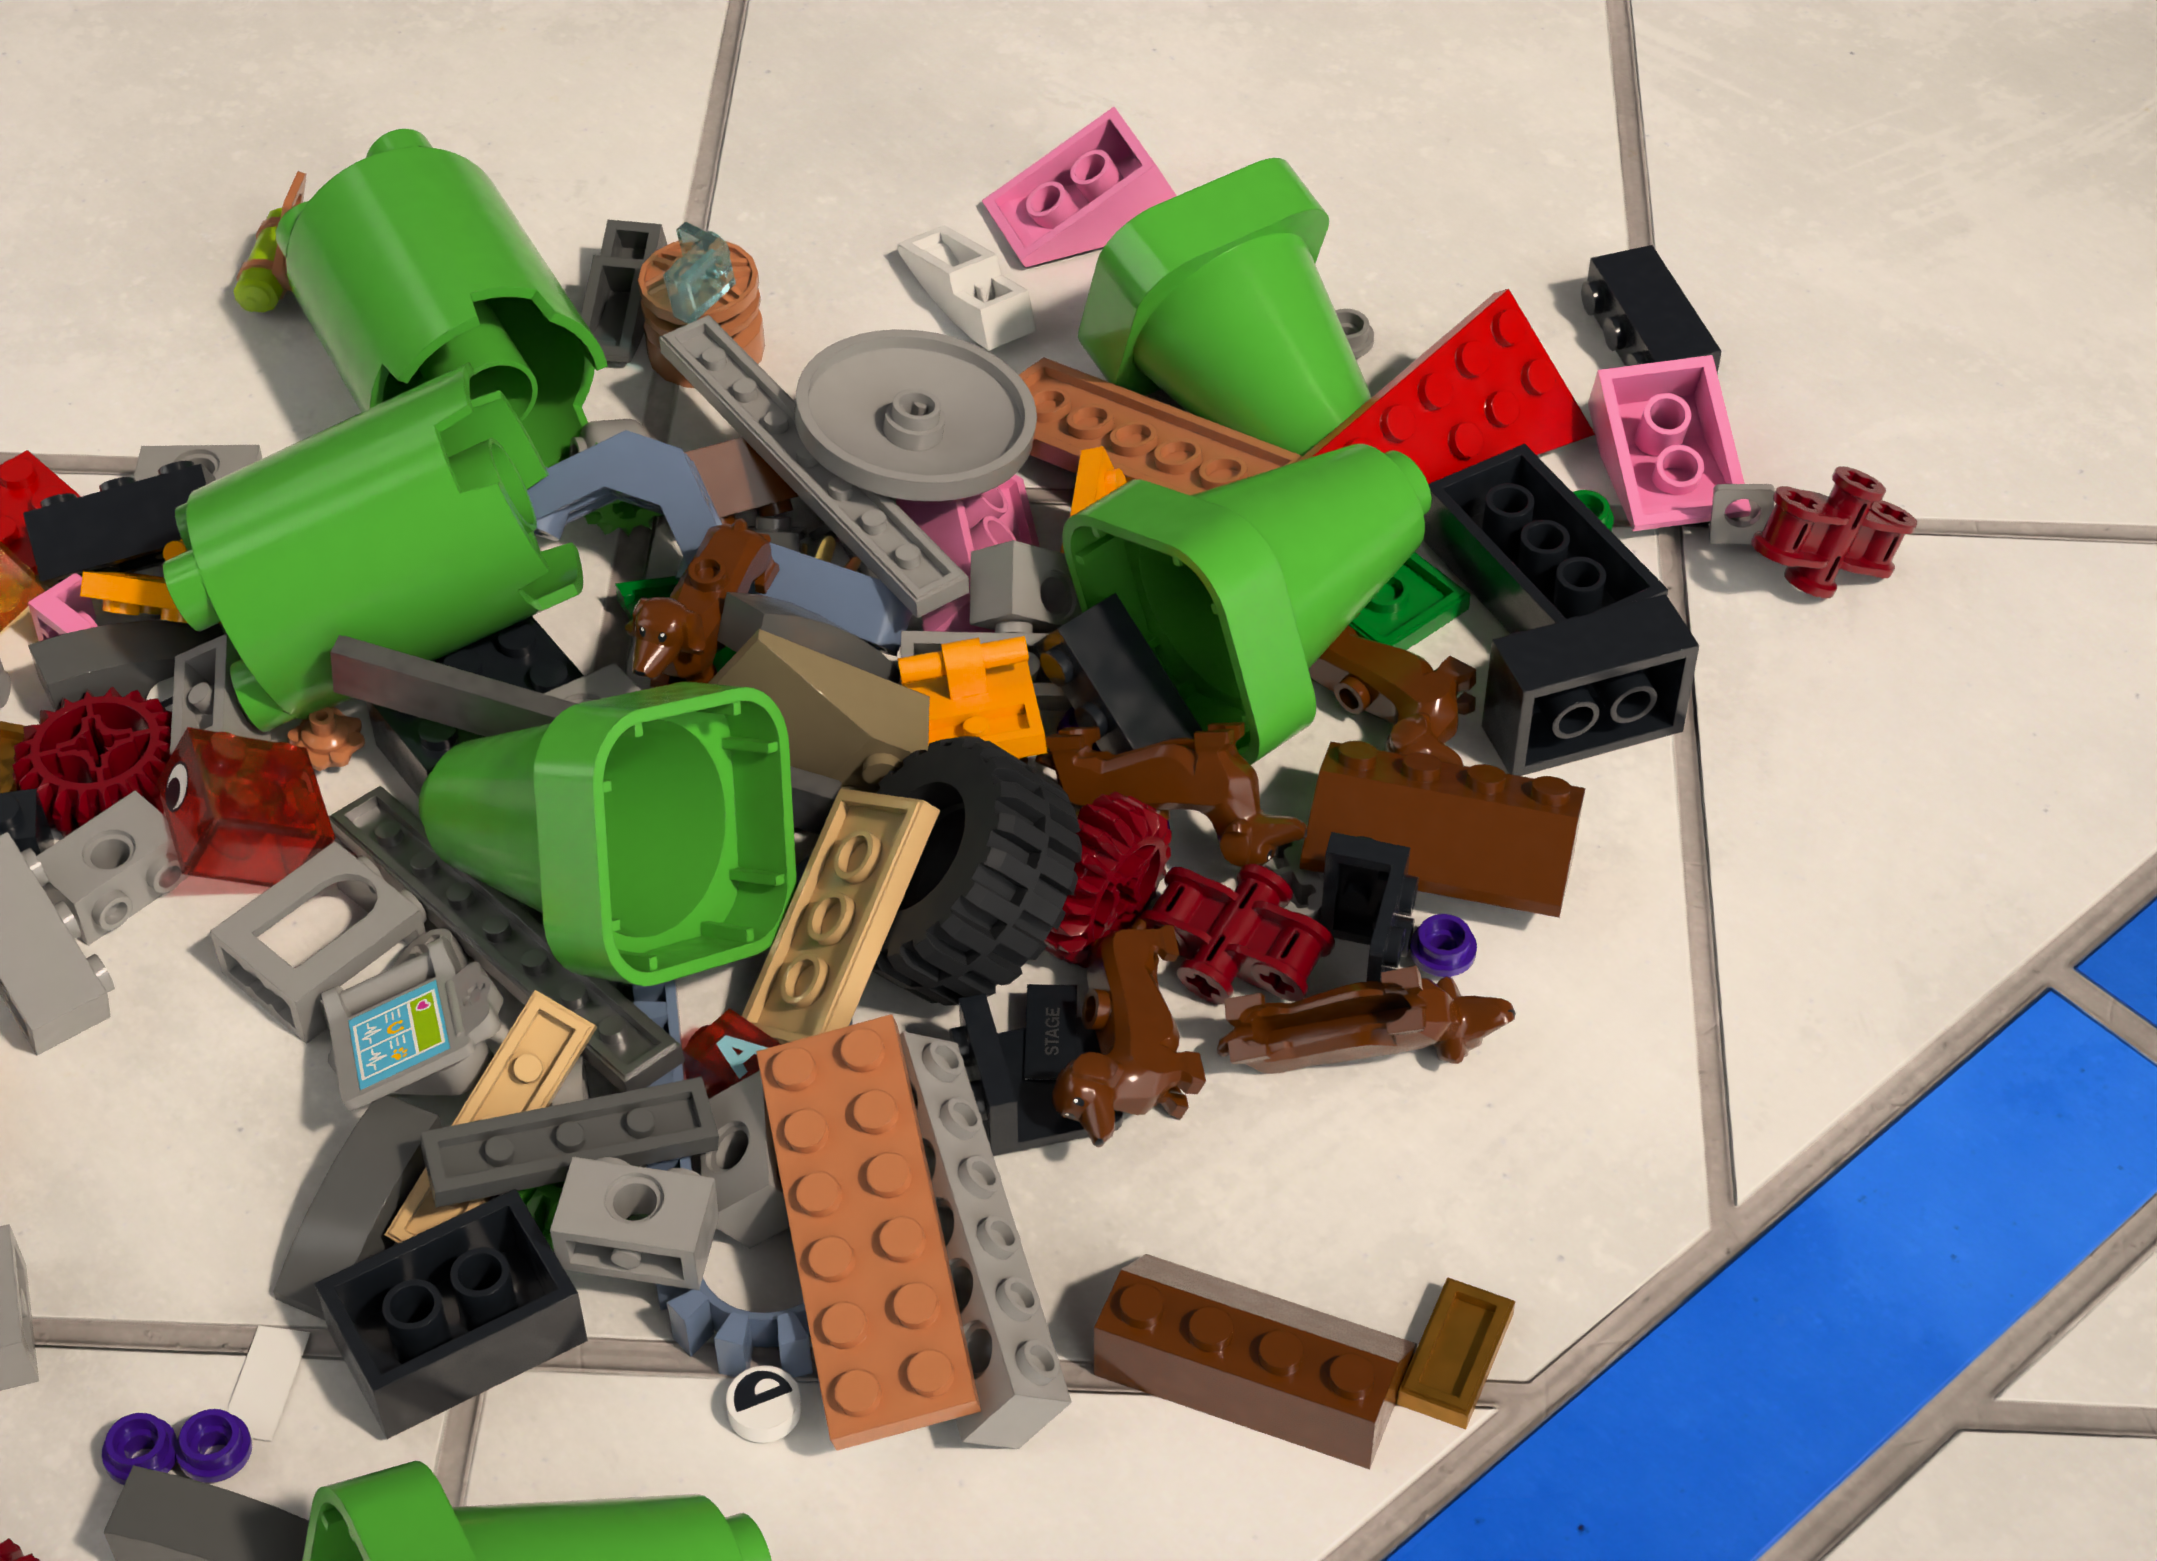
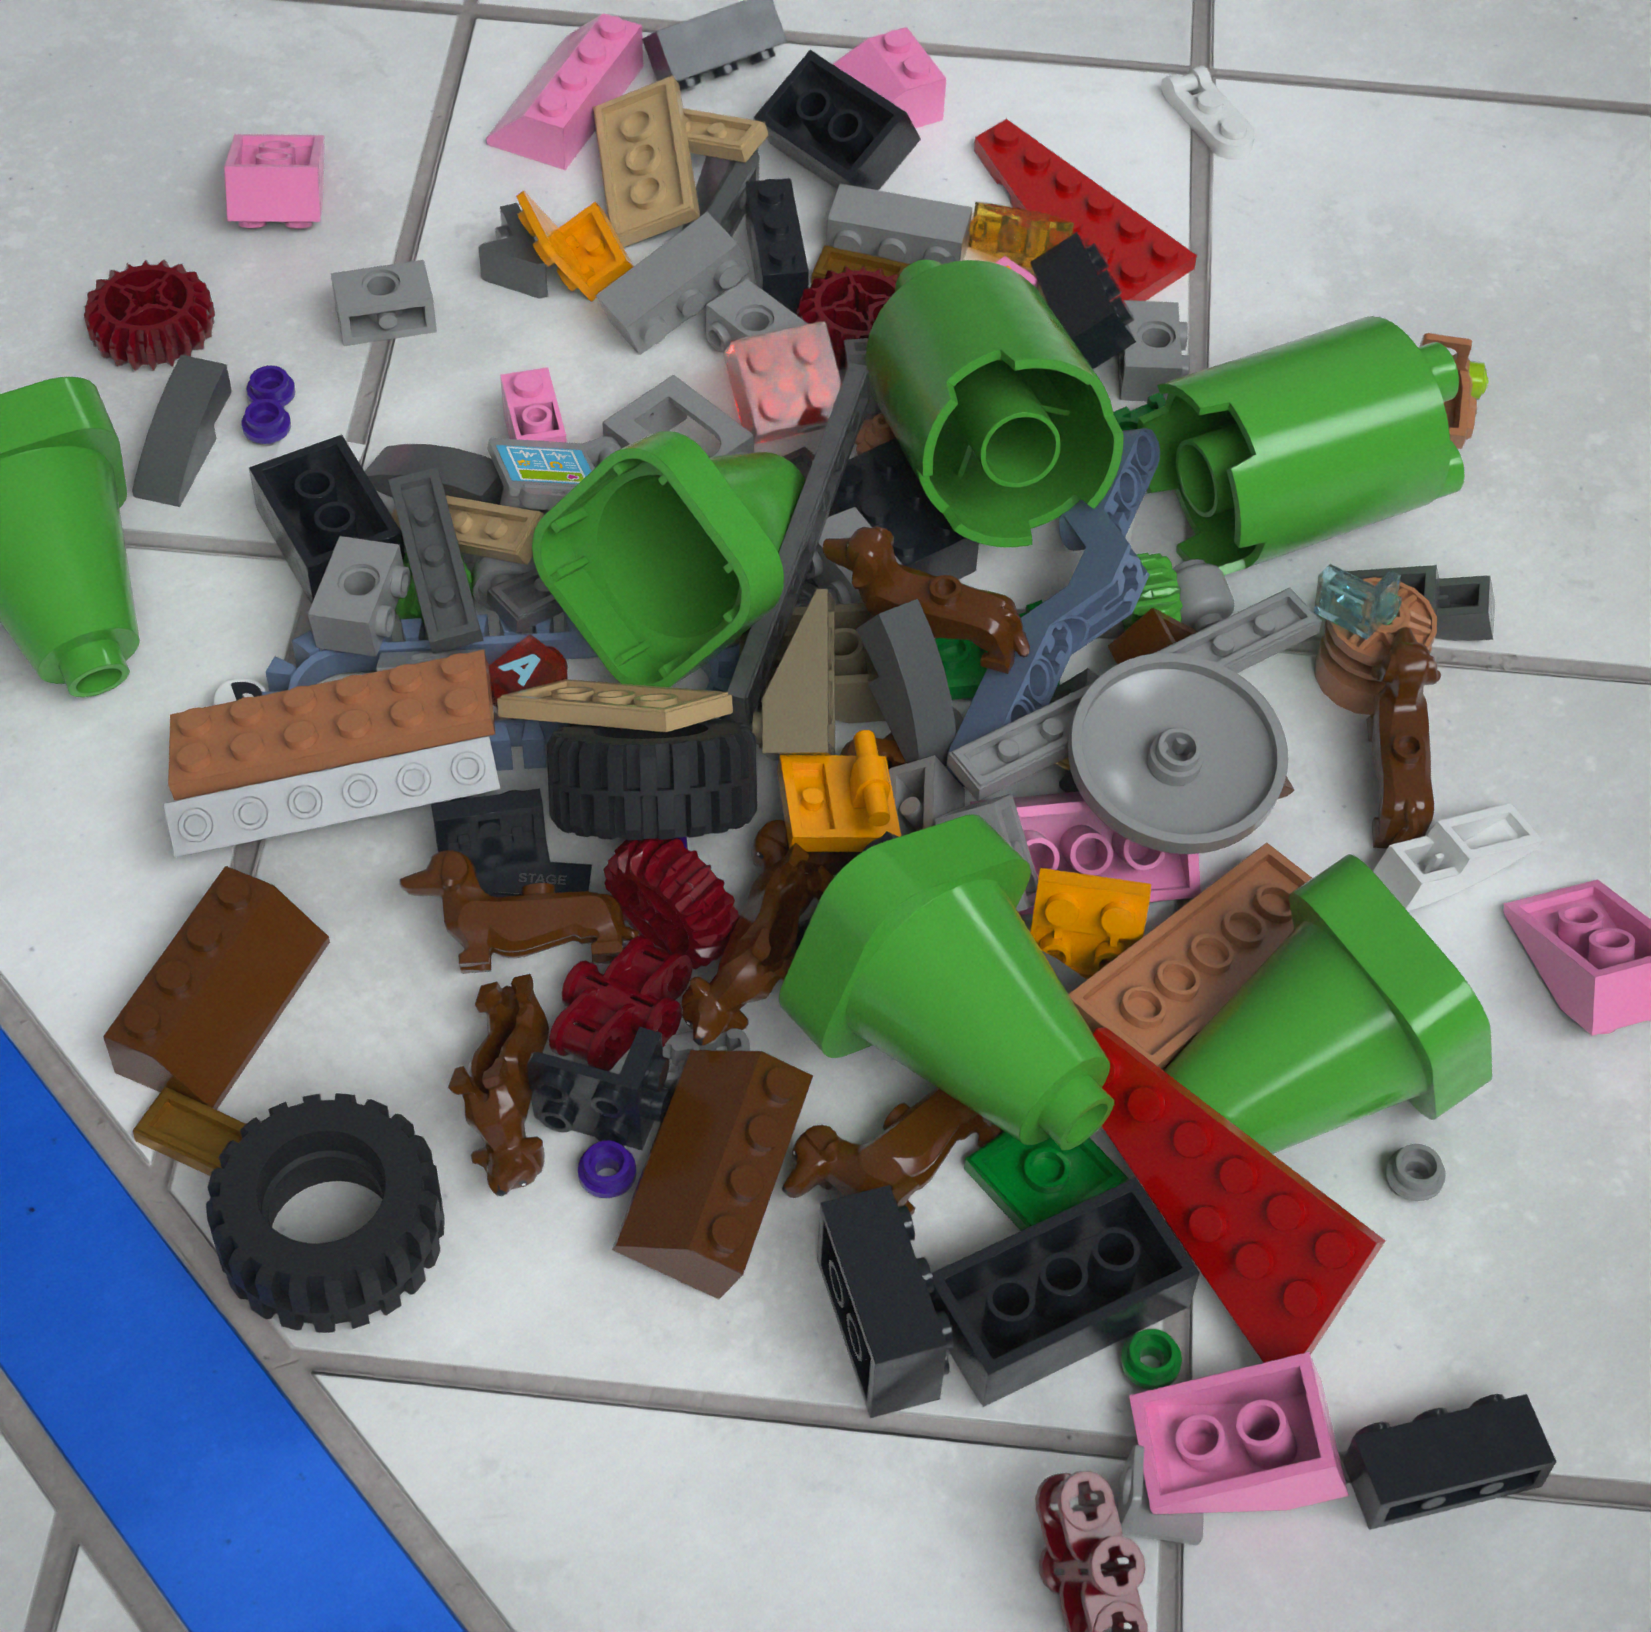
camera: 90 degrees right, 5 degrees up
none -> black tyre [206,1093,445,1333]
none -> bright pink slope [500,367,567,442]
none -> reddish brown animal [1366,627,1441,849]

